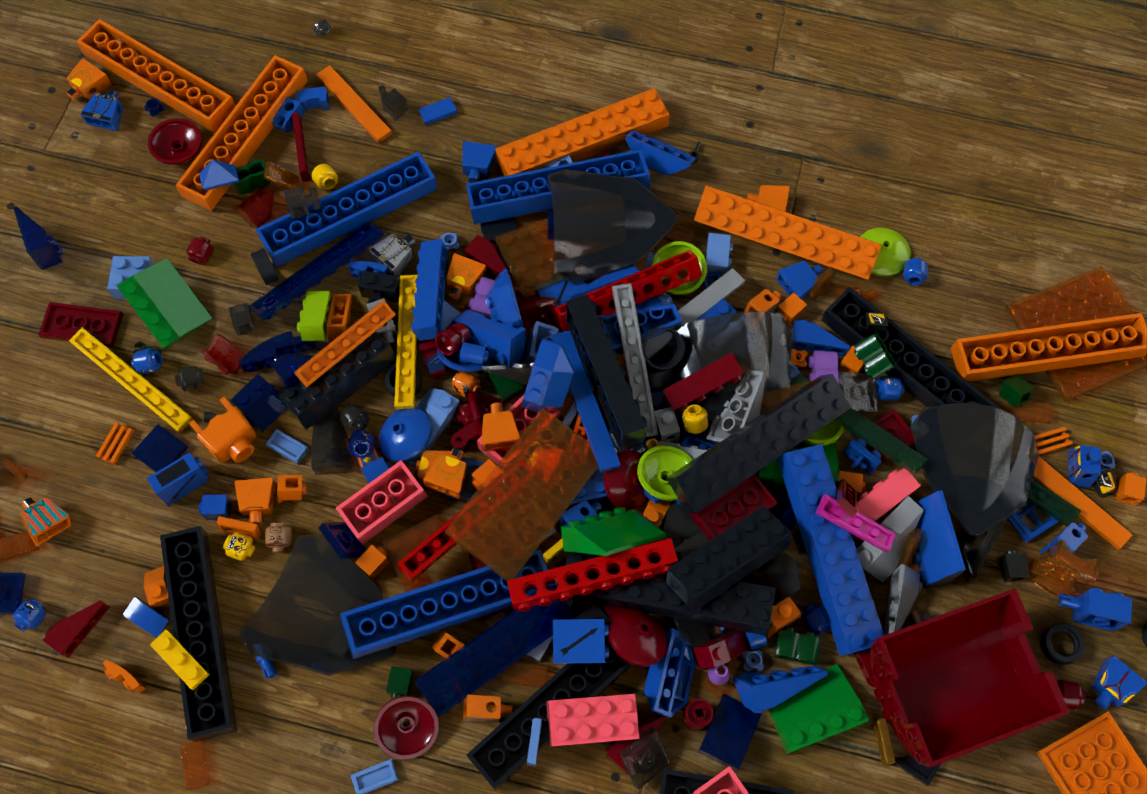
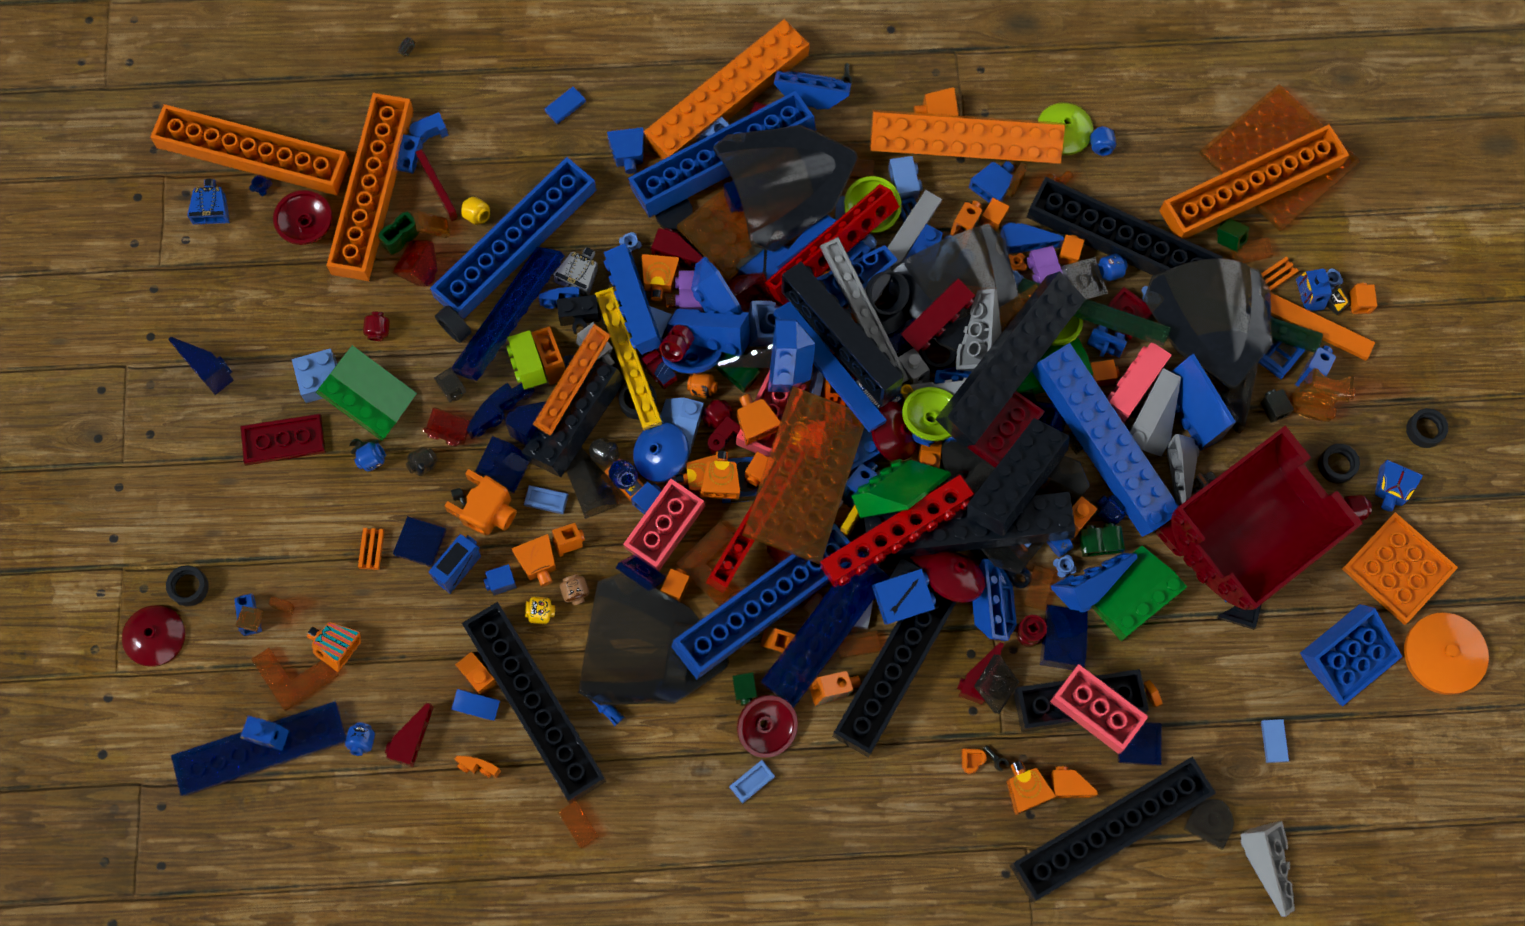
camera: 20 degrees left, 5 degrees up
orange torso [66,58,112,100] -> none
yellow tile [69,327,193,433] -> none
yellow plate [149,629,209,690] -> none
blue slope [199,159,239,191] -> none
orange tile [216,516,261,539] -> none
clear smoke brick [284,187,321,218] -> none
orange tile [316,65,392,143] -> none
clear smoke brick [378,85,408,121] -> none
blue brick [460,342,490,366] -> none
dark red tile [468,391,501,423] -> none
medium blue tile [527,718,542,766] -> none
coral brick [546,694,639,746] -> none
yellow head [682,405,709,435] -> none
dark red slope [694,630,749,669] -> none
medium lavender cone [708,664,729,685] -> none
dark pink tile [816,494,896,553] -> none
dark red tile [837,479,857,517] -> none
dark green brick [854,333,897,378] -> none
pearl dark grey slope [866,312,888,331] -> none
pearl gold tile [873,718,895,766] -> none
clear orange tile [896,528,923,568] -> none
blue brick [1058,588,1132,632] -> none

